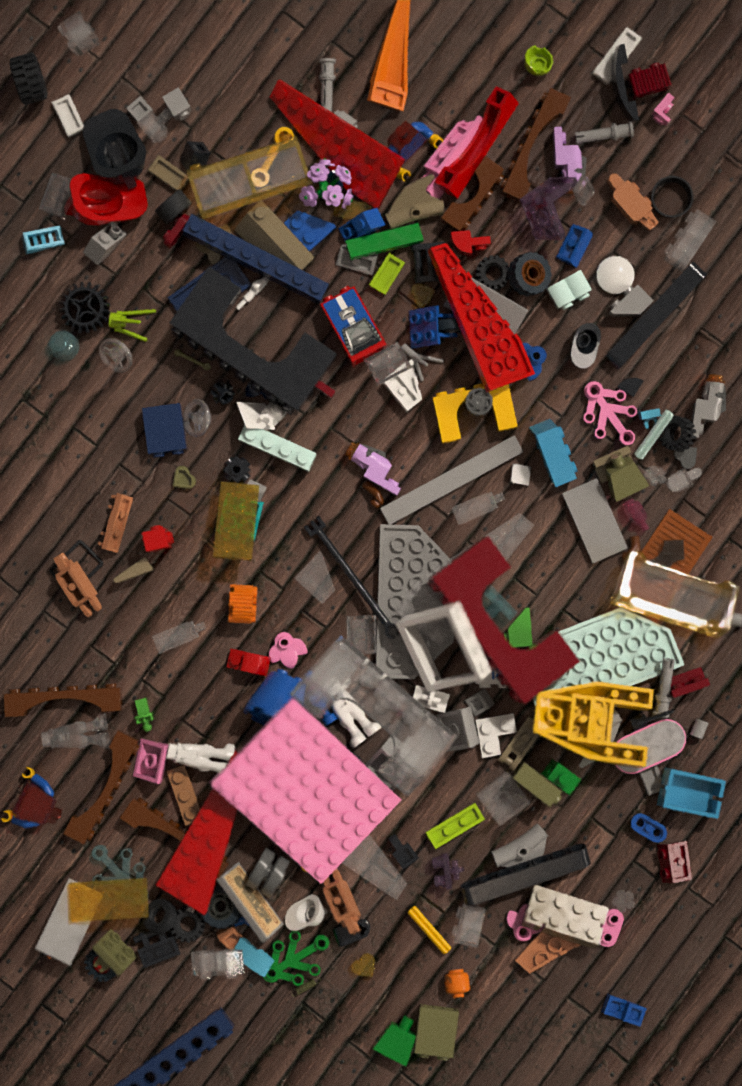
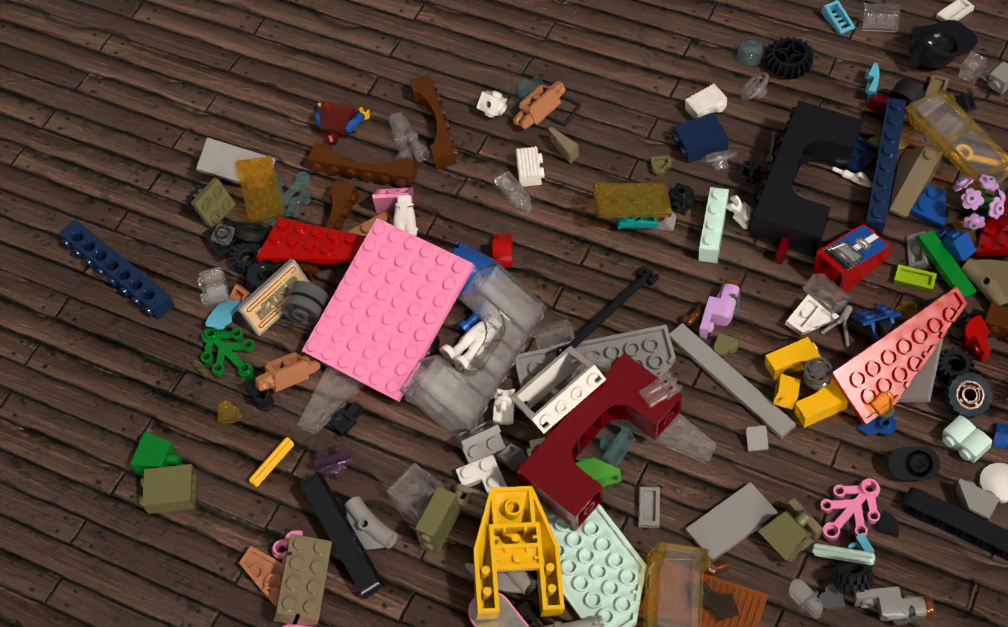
camera: 90 degrees right, 30 degrees down
red piece [64,173,148,226] -> none
light grey slope [83,222,126,265] -> none
nougat plate [98,493,133,553] -> none
lime plant [109,309,156,342] -> none
light grey plate [126,96,154,124] -> none
bright green piece [135,698,154,732] -> none
red brick [142,525,174,553] -> none
orange brick [228,584,257,624] -> none
white sticker [237,402,275,430] -> none
bright pink plate [269,632,307,669] -> none
white piece [285,895,328,931] -> none
clear wing [295,551,335,604] -> none
lime plate [426,802,485,849] -> none
orange head [444,969,470,998] -> none
clear brick [451,902,486,948] -> none
clear hinge [452,492,505,525] -> none
dark azure wedge [529,419,578,487] -> none
green torso [541,758,582,796] -> none
clear pink plant [623,498,649,532] -> none
clear plant [643,465,666,486] -> none
none -> clear tile [210,223,235,246]
none -> white brick [477,91,507,118]
none -> clear light blue hair [516,76,544,99]
none -> white brick [516,146,545,187]
none -> light grey tile [638,487,660,528]
none -> clear arm [639,371,683,408]
none -> white brick [685,84,727,119]
none -> olive tile [713,333,739,357]
none -> yellow brick [773,374,801,409]
none -> medium azure slope [865,62,879,102]
none -> clear yellow tile [869,391,895,418]

